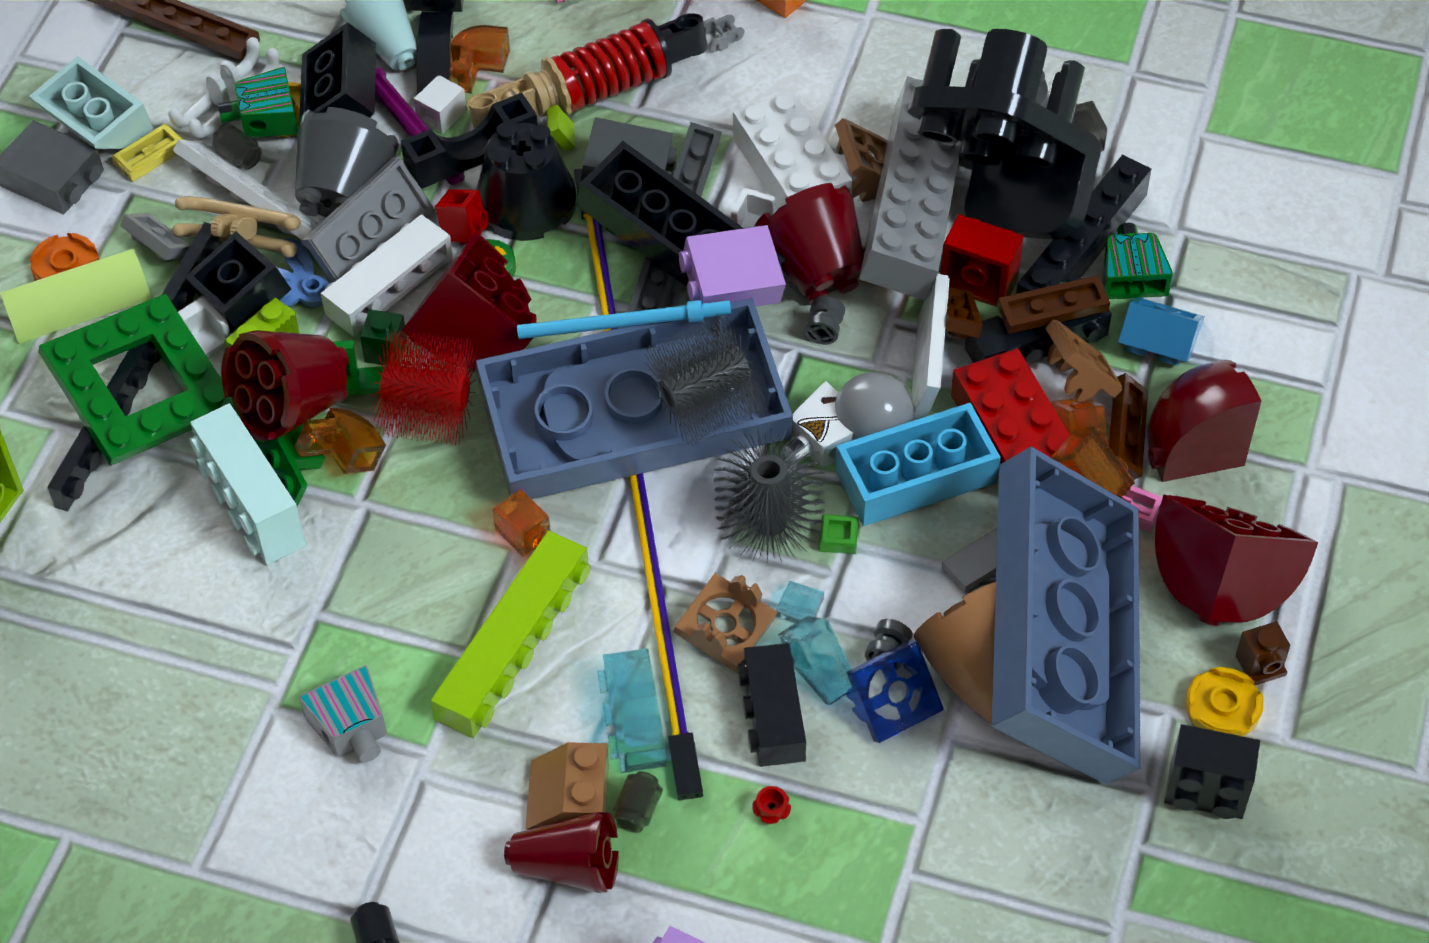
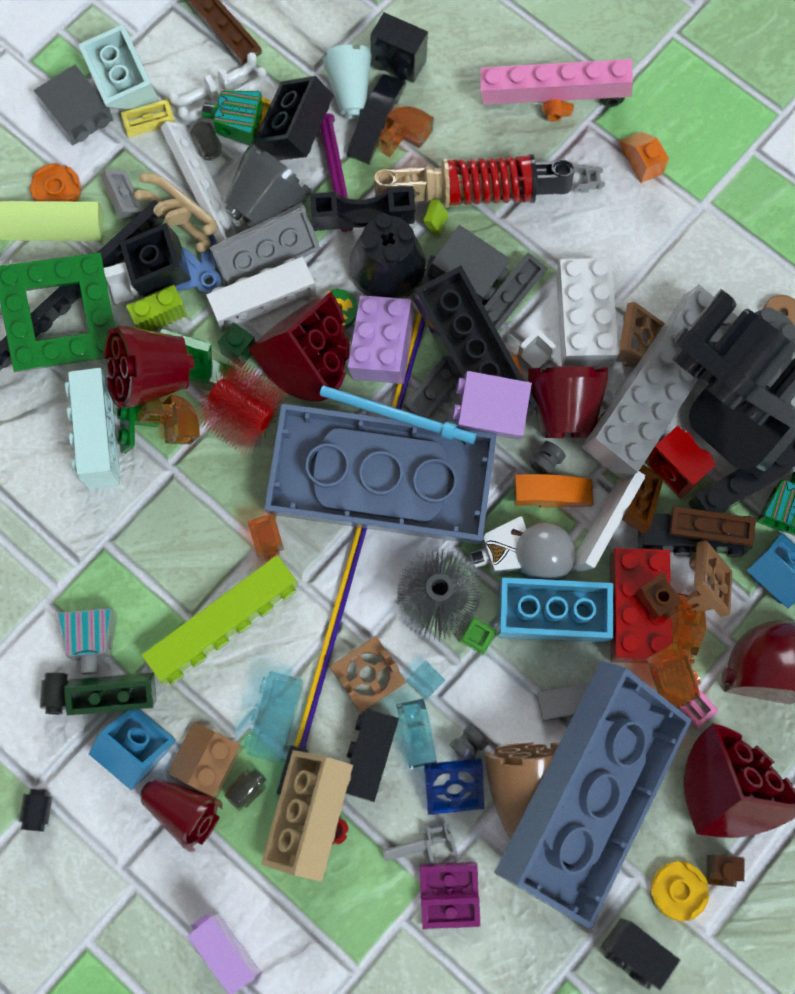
camera: 20 degrees right, 20 degrees up
white panel [414,76,467,135] -> none
red brick [435,189,488,245] -> none
dark grey piece [645,314,766,445] -> none
reddish brown plate [1107,373,1148,481] -> none
none -> pearl dark grey brick [40,673,68,715]
none -> dark green brick [64,672,157,716]
none -> dark azure slope [89,709,176,790]
none -> tan brick [261,750,353,882]
none -> lavender brick [348,295,415,384]
none -> light grey piece [383,820,458,863]
none -> magenta slope [419,862,481,929]
none -> orange slope [513,474,594,508]
none -> reddish brown brick [636,572,682,620]

